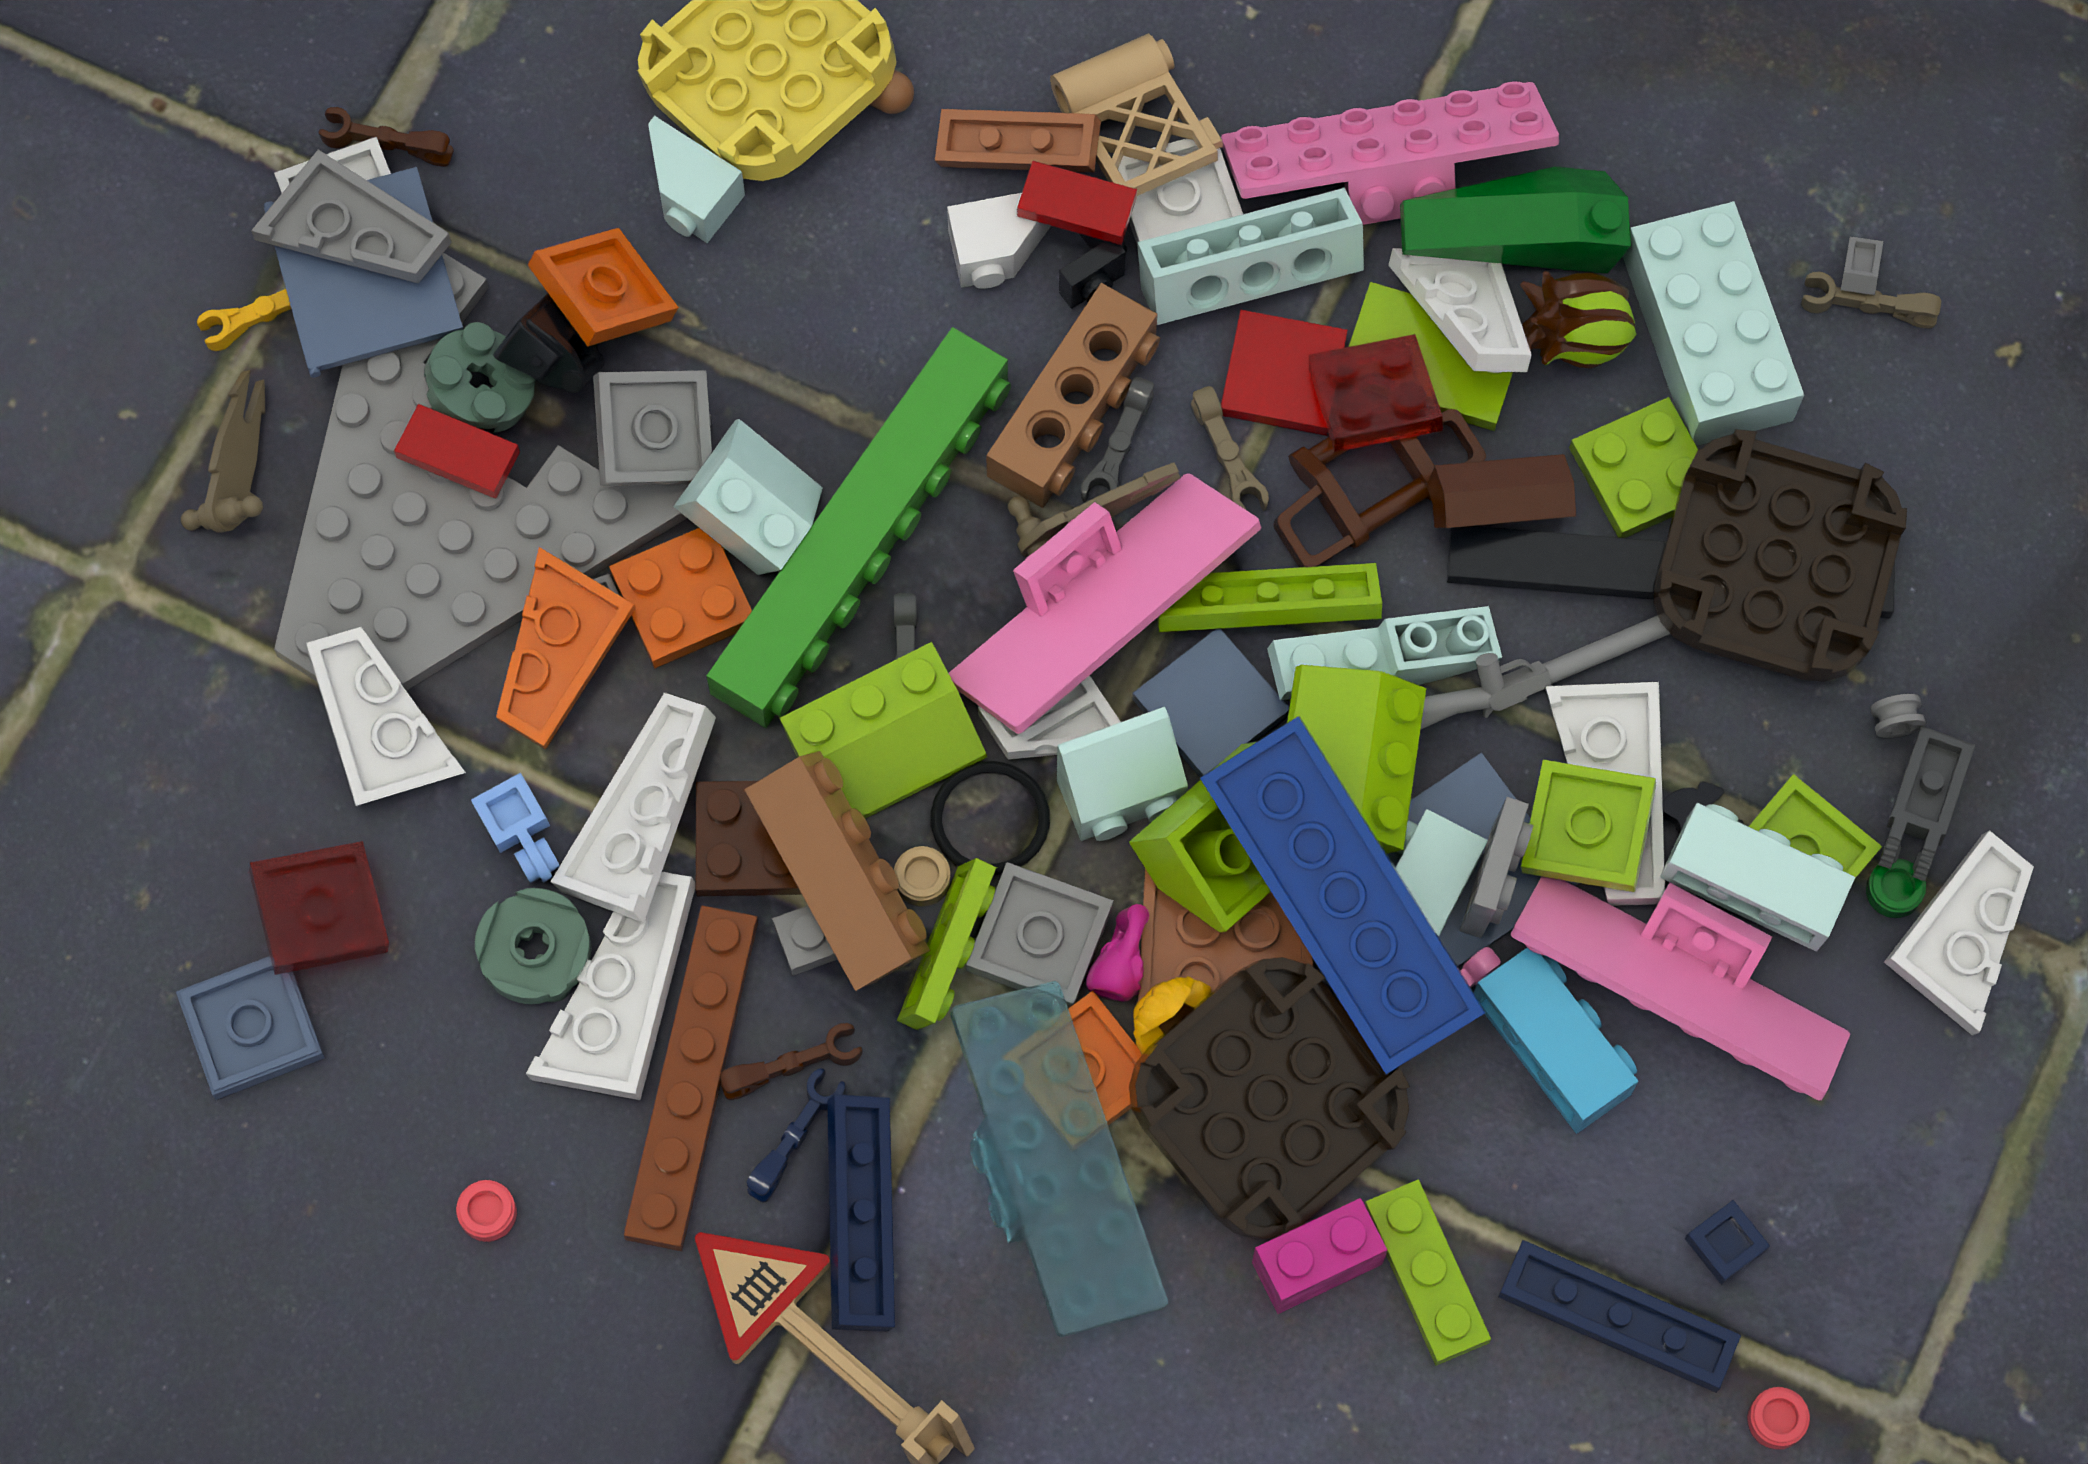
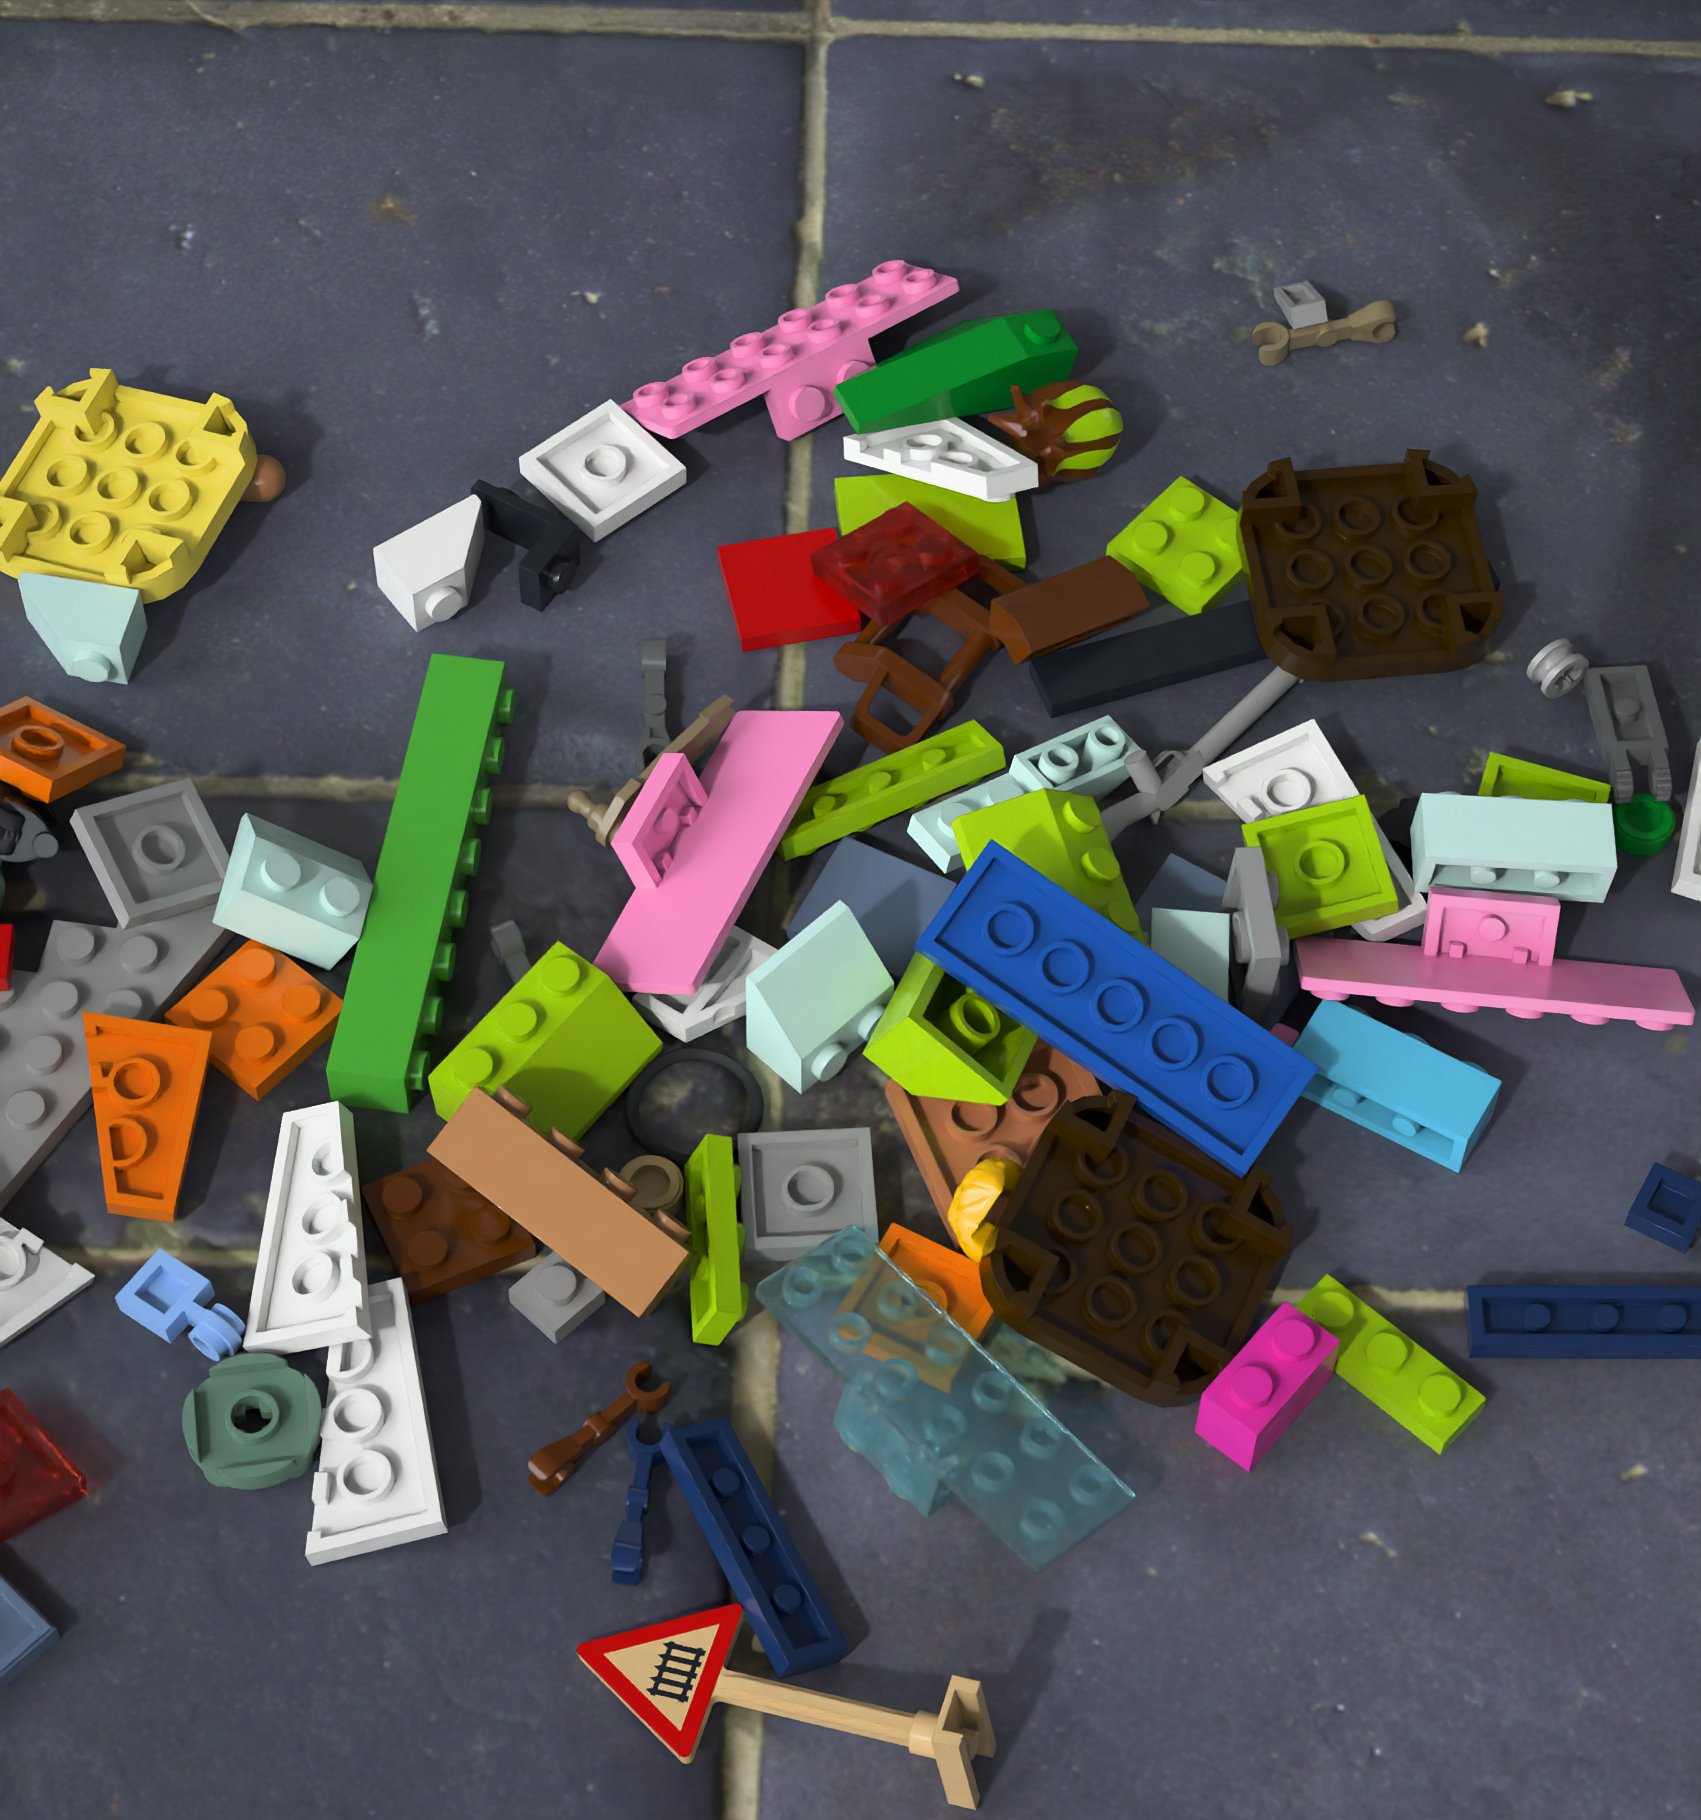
camera: 25 degrees left, 15 degrees down
coral tile [456,1180,517,1242] -> none
dark orange plate [624,905,758,1251] -> none
nougat plate [935,109,1101,173] -> none
medium nougat brick [986,283,1161,508] -> none
red tile [1017,161,1137,245] -> none
tan piece [1050,33,1223,196] -> none
dark pink piece [1086,904,1149,1002] -> none
light aqua brick [1137,188,1364,325] -> none
dark tan piece [1191,386,1269,511] -> none
light aqua brick [1622,201,1804,446] -> none

